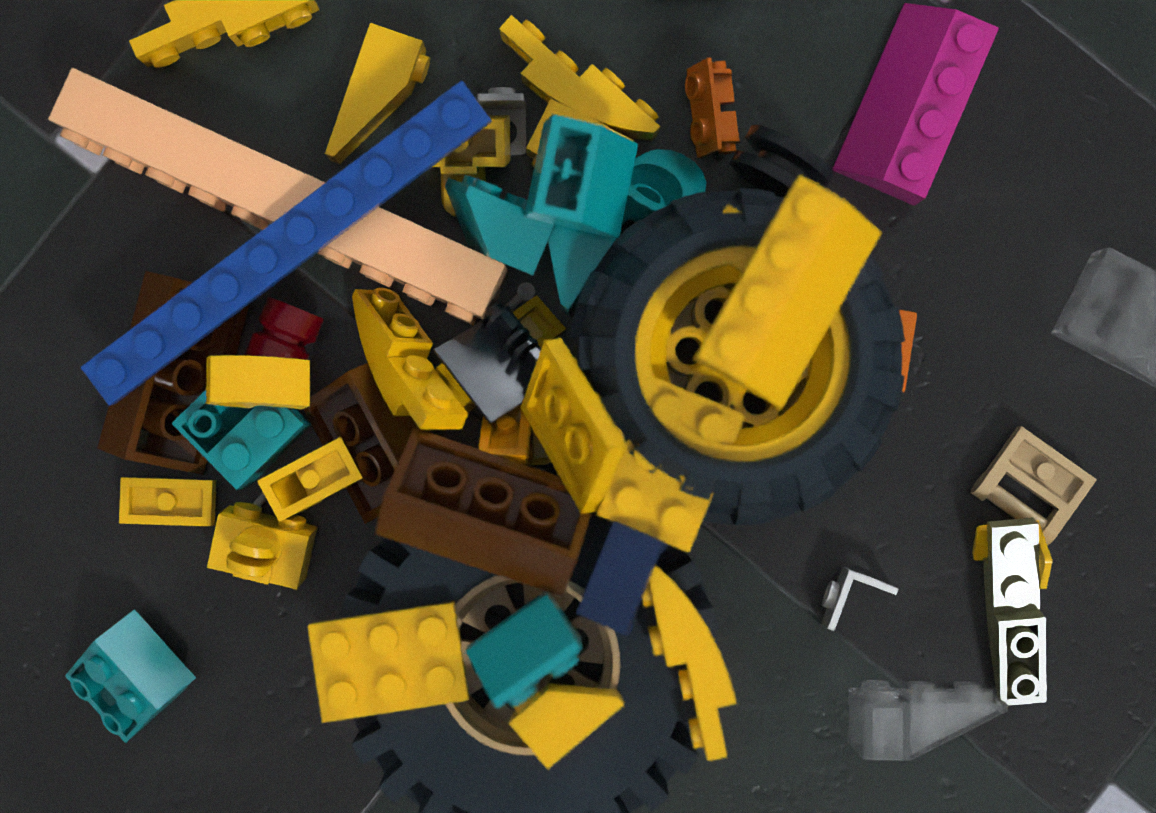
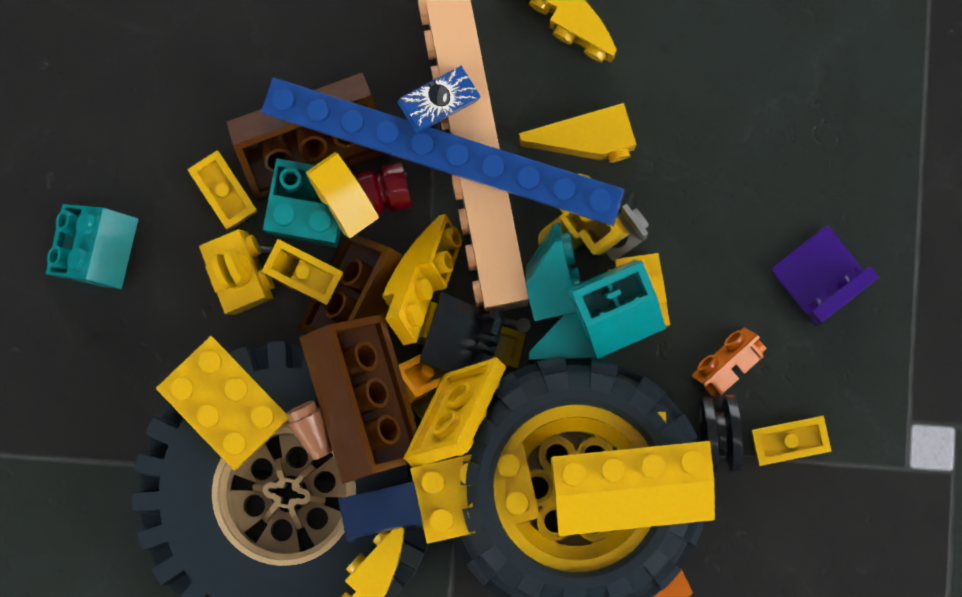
camera: 55 degrees right, 5 degrees down
teal slope [465,591,582,709] -> none
yellow slope [499,15,660,141] -> none
yellow slope [509,683,624,769] -> none
teal piece [622,149,707,226] -> none
dark pink slope [832,3,999,206] -> none
none -> nougat cone [286,400,333,460]
none -> tile [397,65,481,134]
none -> yellow plate [750,415,832,466]

